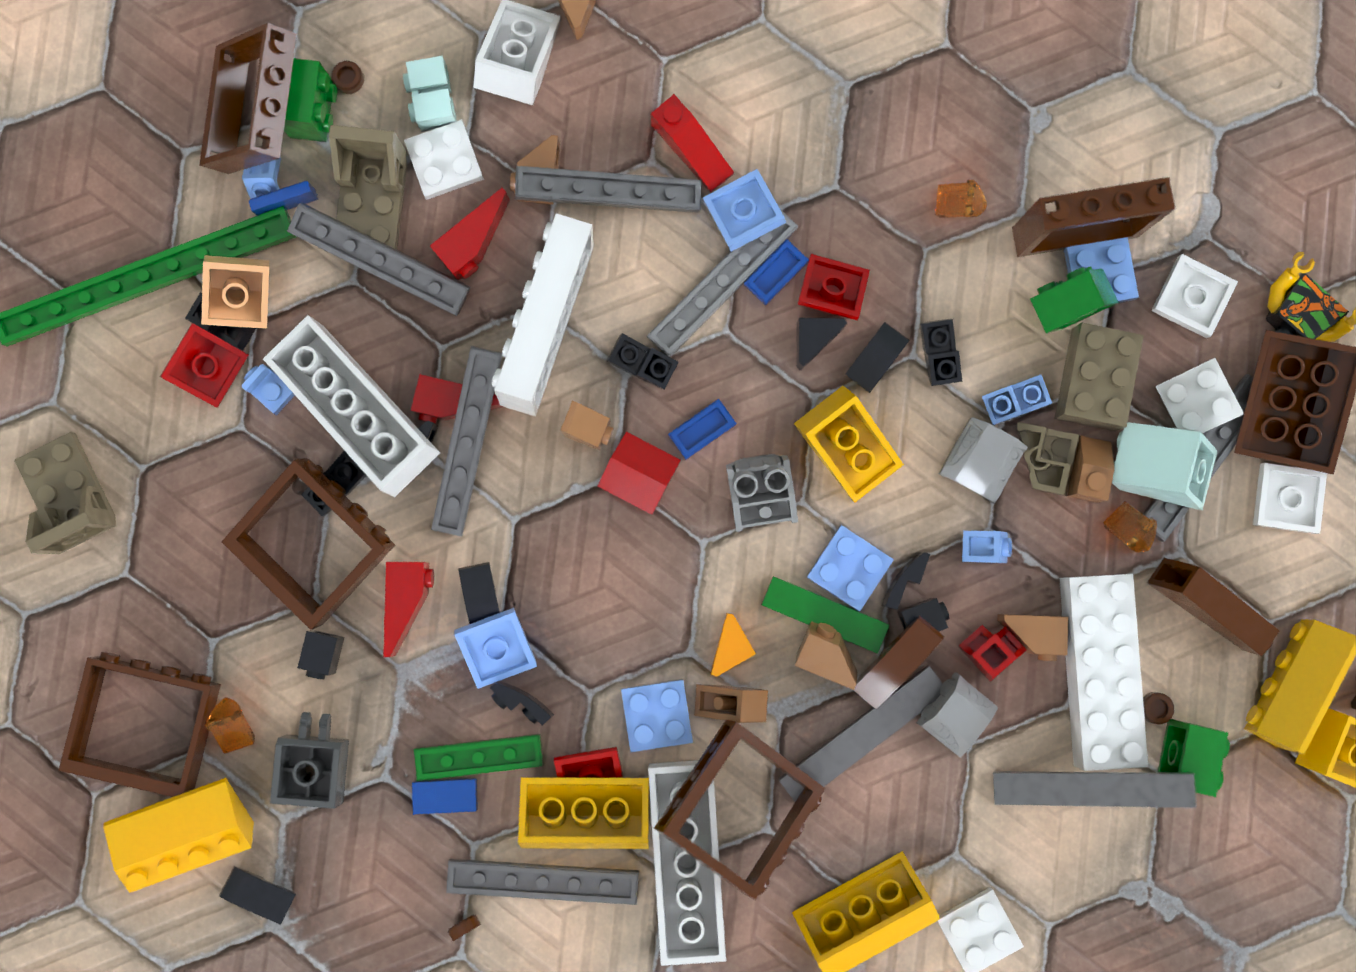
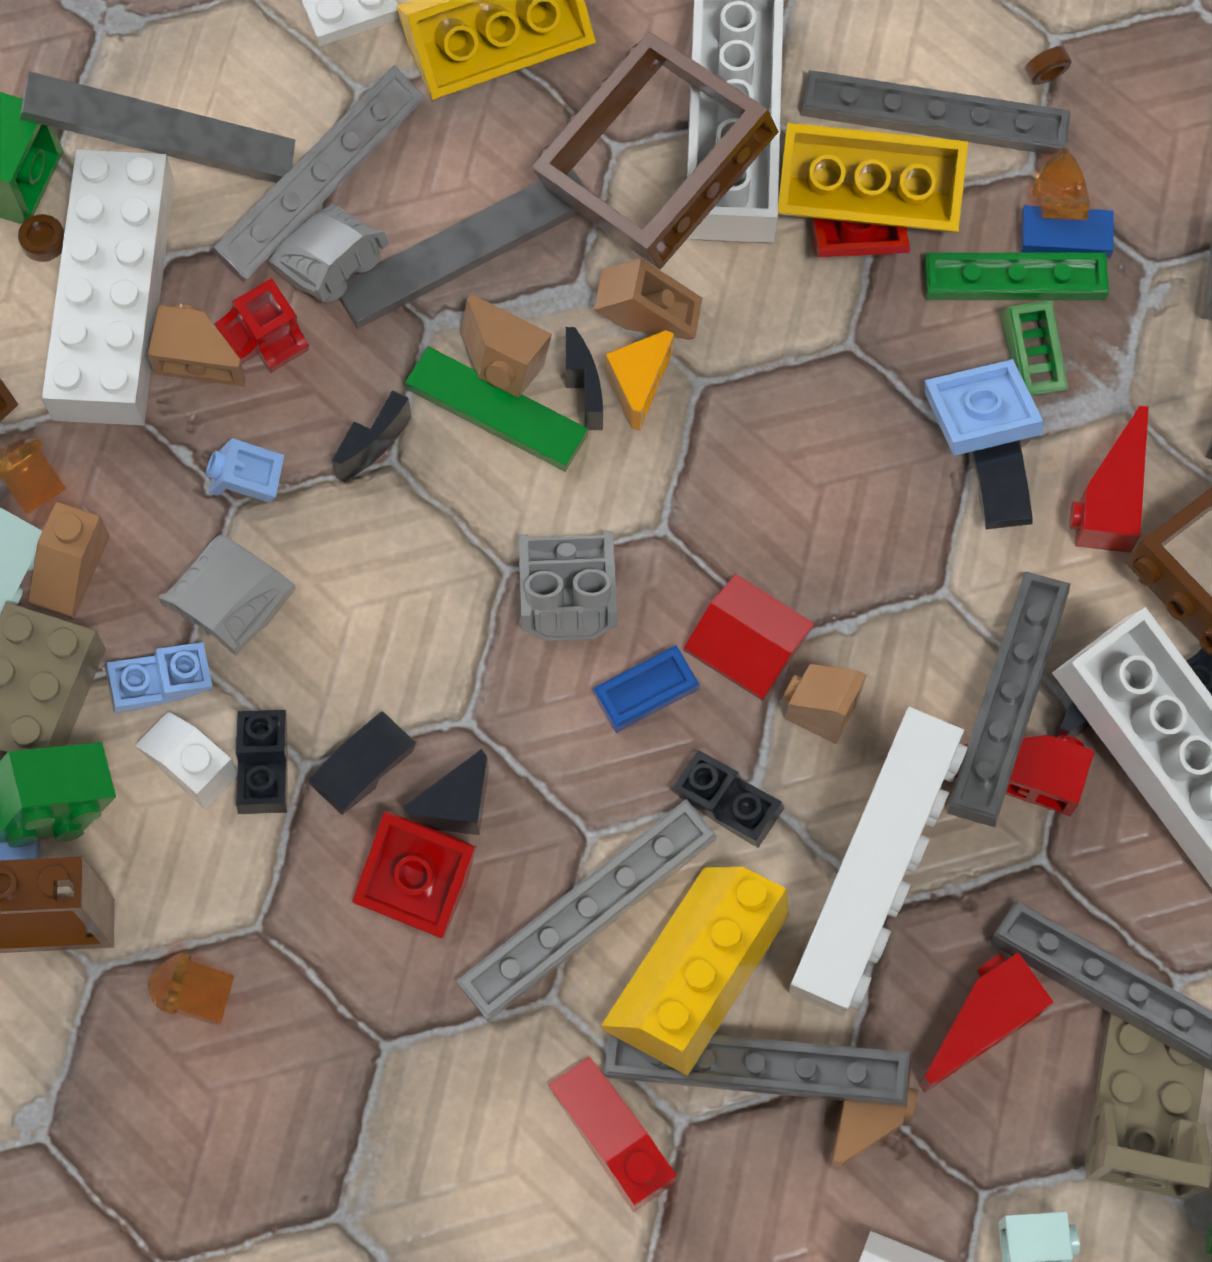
camera: 175 degrees left, 15 degrees down
white plate [404,119,484,200] -> none
black slope [490,681,554,726] -> none
light blue plate [621,679,693,752] -> none
light blue plate [703,169,786,252] -> none
blue tile [744,239,809,306] -> none
yellow slope [794,386,904,503] -> none
light blue plate [807,525,894,612] -> none
reddish brown slope [854,616,944,709] -> none
black brick [897,598,950,631] -> none
dark tan slope [1017,422,1080,496] -> none
none -> white slope [135,711,238,810]
none -> flat silver tile [211,65,425,282]
none -> black slope [566,327,603,430]
none -> yellow slope [601,867,789,1076]
none -> green slope [1000,300,1068,396]
none -> clear orange tile [1032,148,1090,220]

